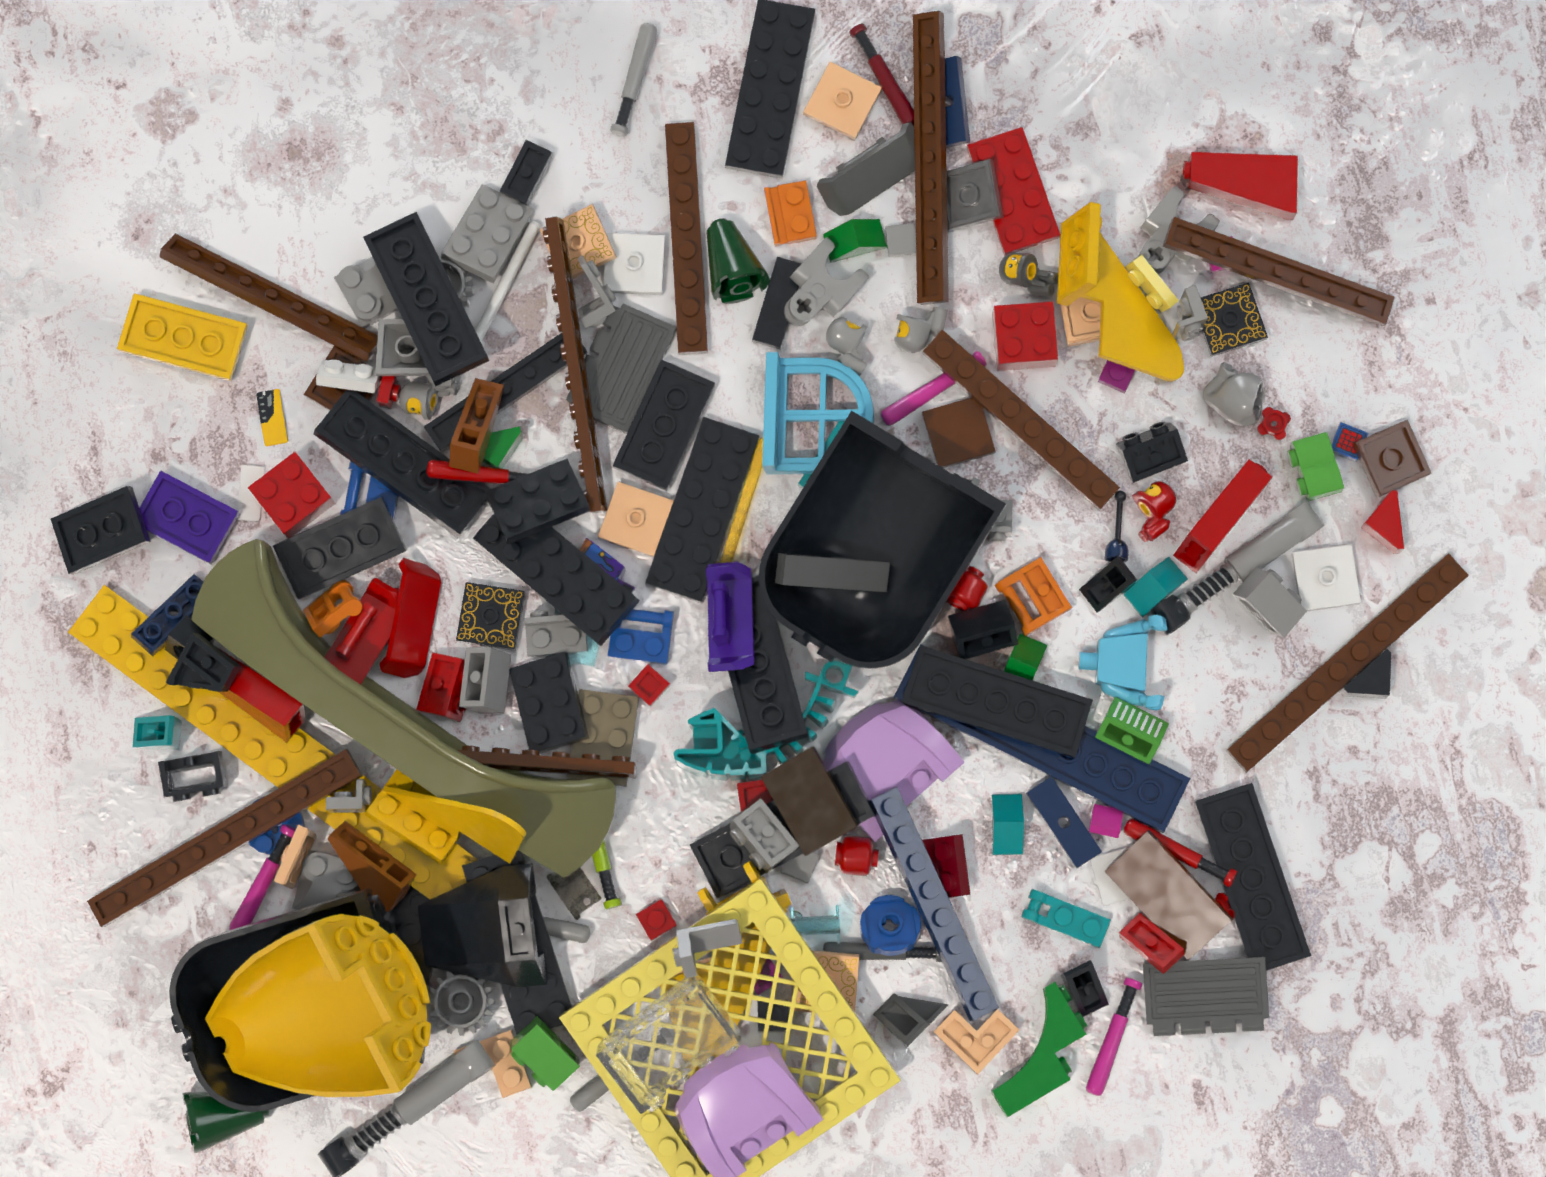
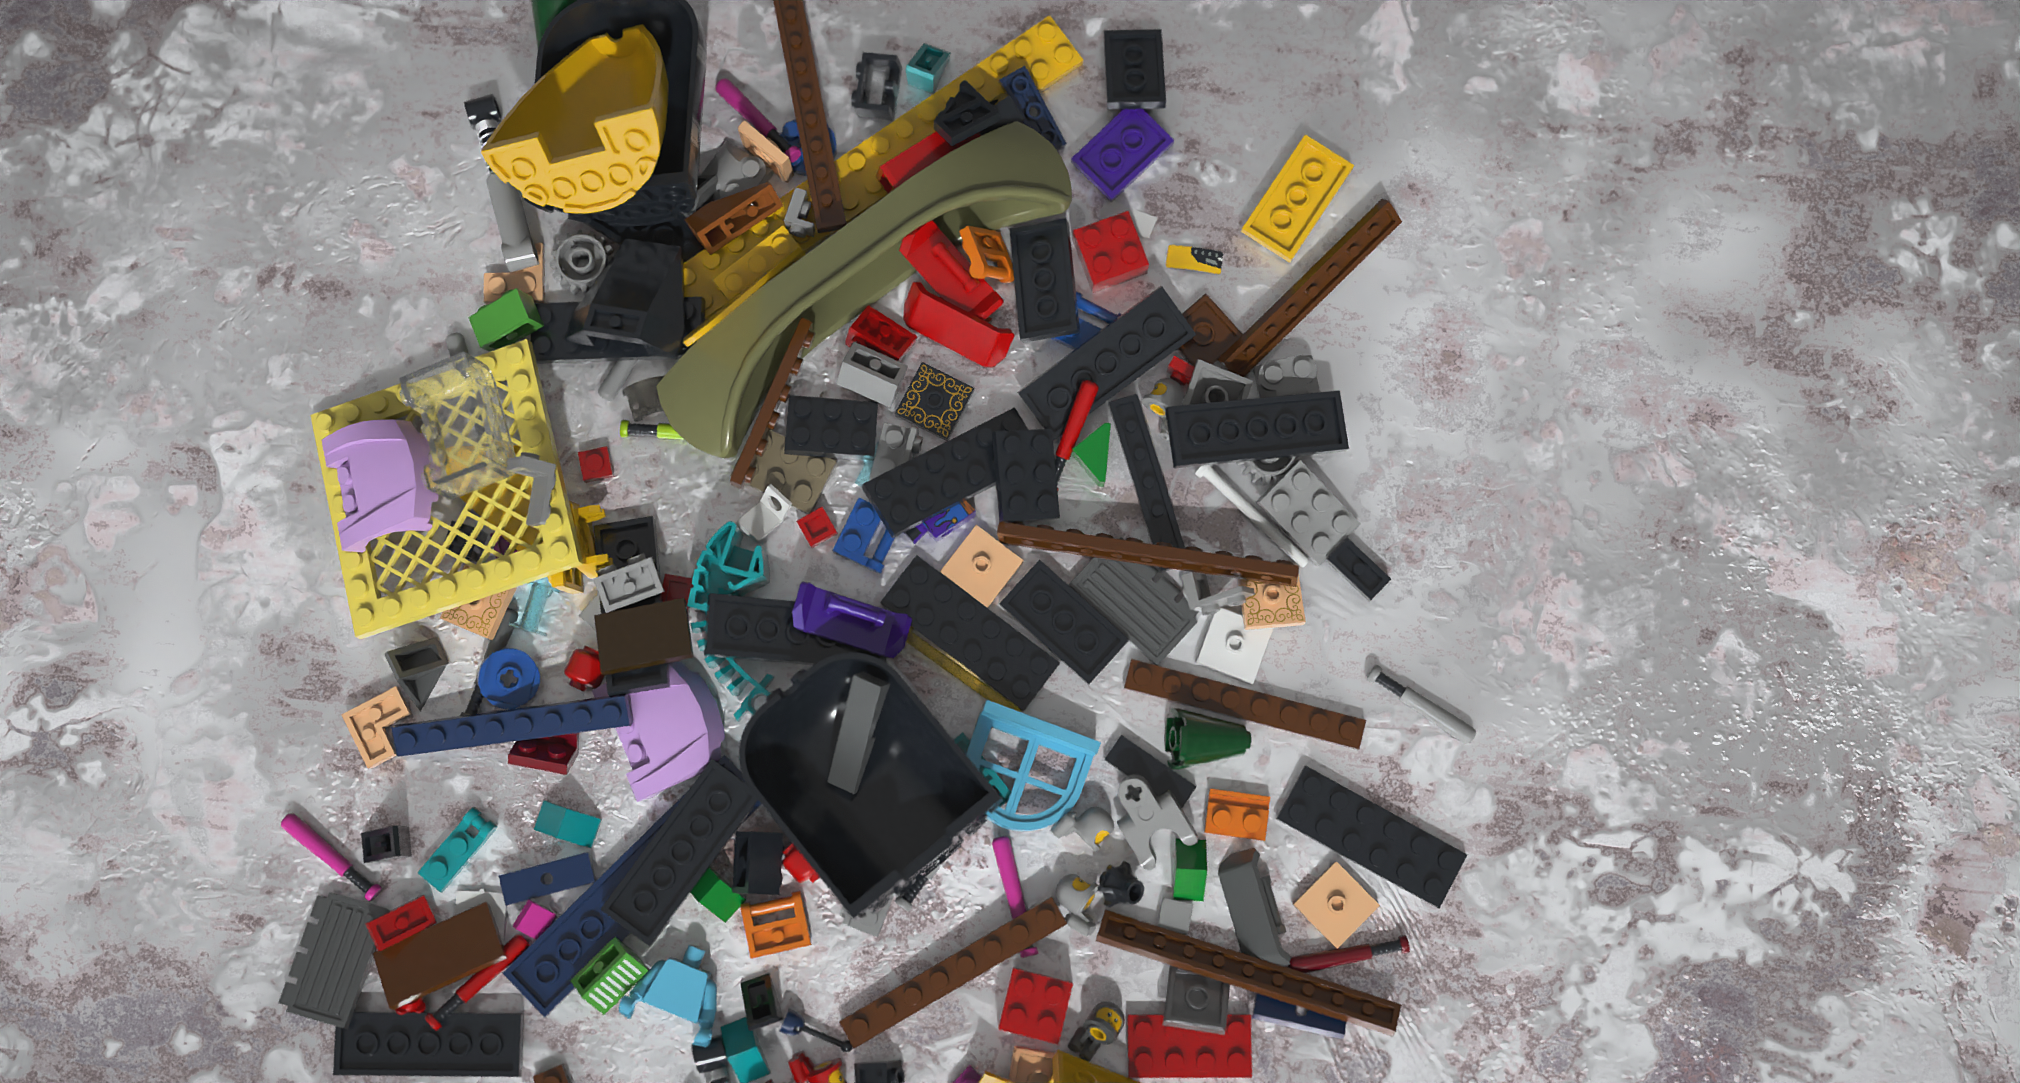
camera: 105 degrees right, 0 degrees up
white plate [316,360,381,393] -> none
dark orange slope [449,378,504,474] -> none
reddish brown tile [922,398,996,468] -> none
green arch [991,982,1088,1118] -> none
none -> white bracket [736,484,792,543]
none -> black rock [1098,861,1144,908]

